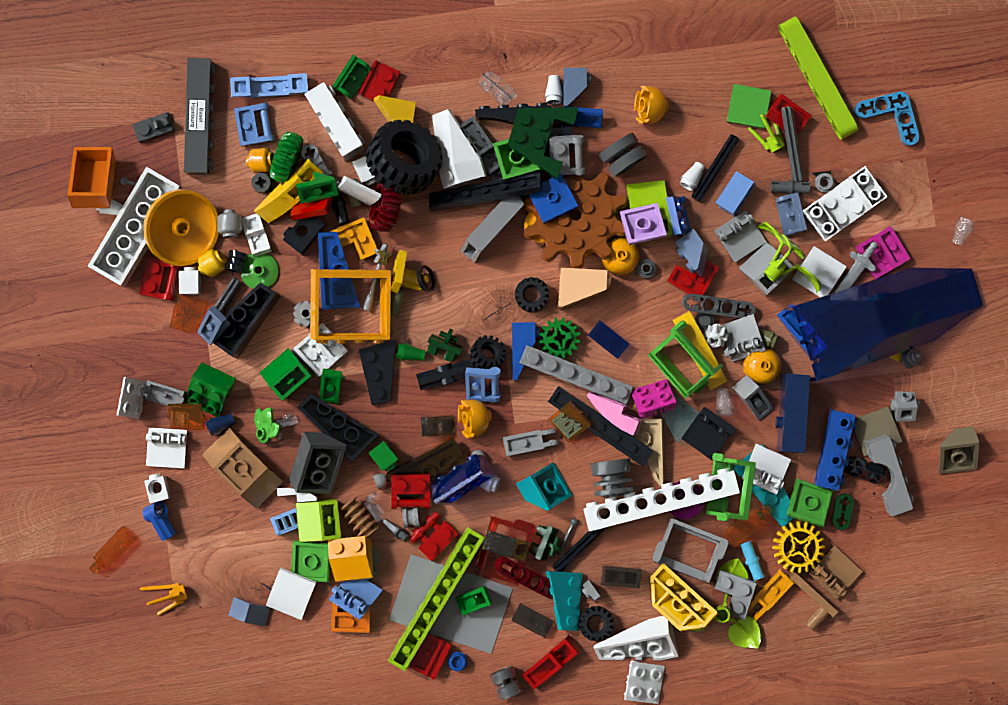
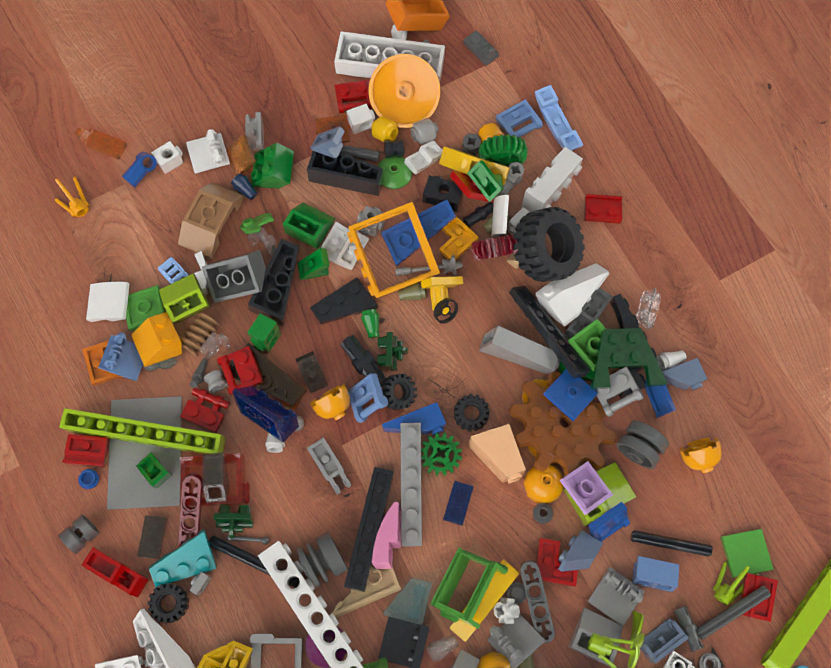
camera: 65 degrees right, 15 degrees down
white hinge [117,377,147,419] -> none
dark grey brick [184,58,216,175] -> none
sand blue slope [228,597,271,626] -> none
green hinge [332,54,371,100] -> none
light grey hinge [373,474,388,490] -> none
yellow slope [374,95,416,123] -> none
teal slope [516,462,572,511] -> none
piece [548,400,591,442] -> none
clear smoke brick [600,564,641,588] -> none
dark pink hinge [631,379,677,419] -> none
white cone [680,162,705,191] -> none

